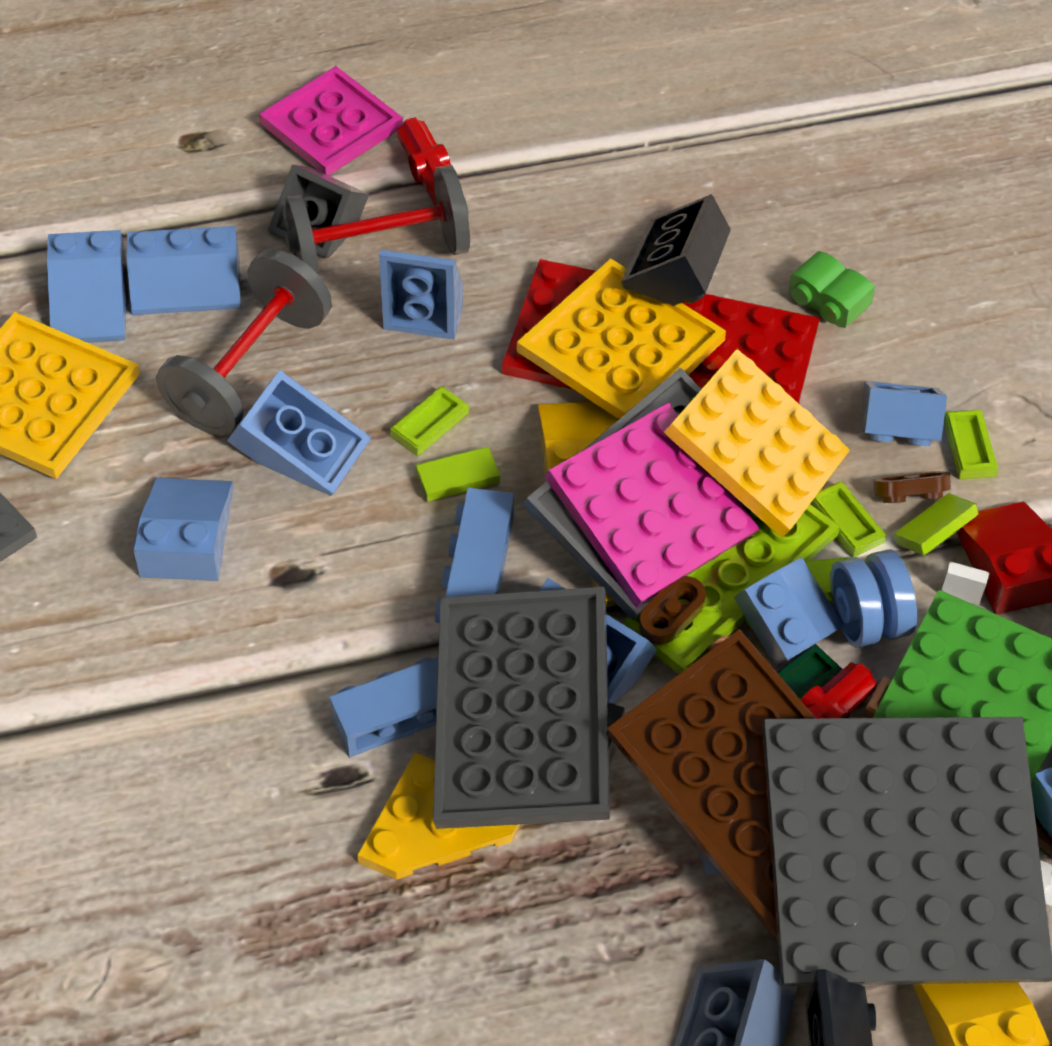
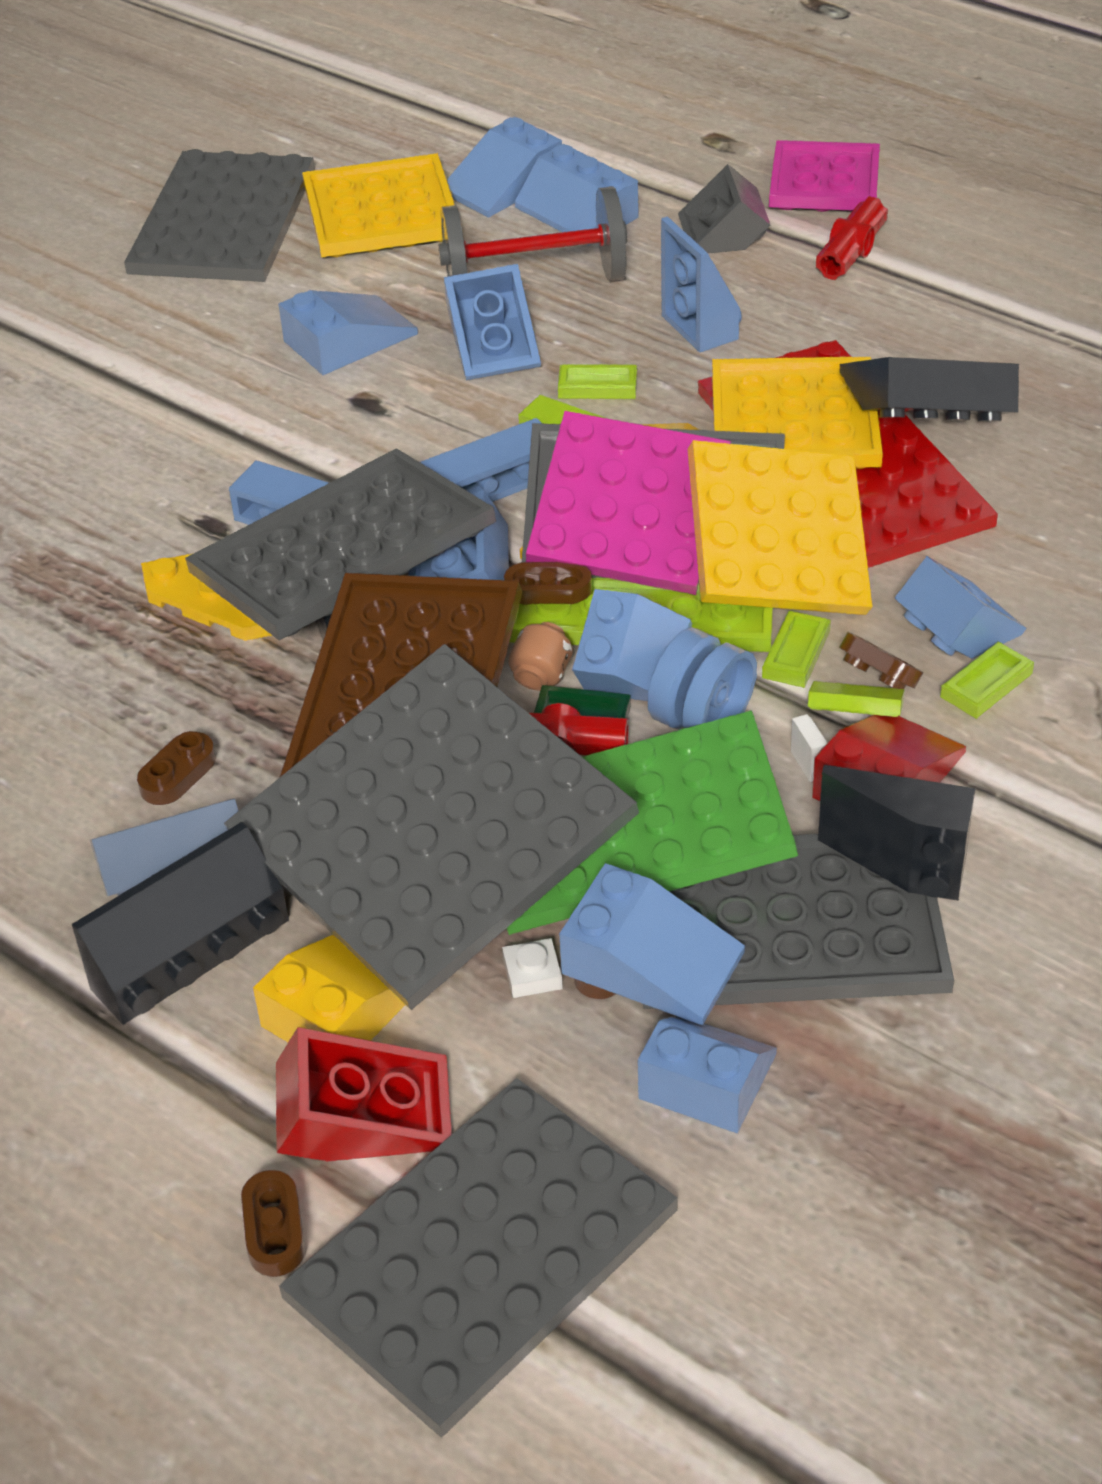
camera: 55 degrees right, 10 degrees down
dark grey piece [285,165,470,275] -> none
bright green brick [789,251,875,328] -> none
none -> reddish brown plate [137,731,216,805]

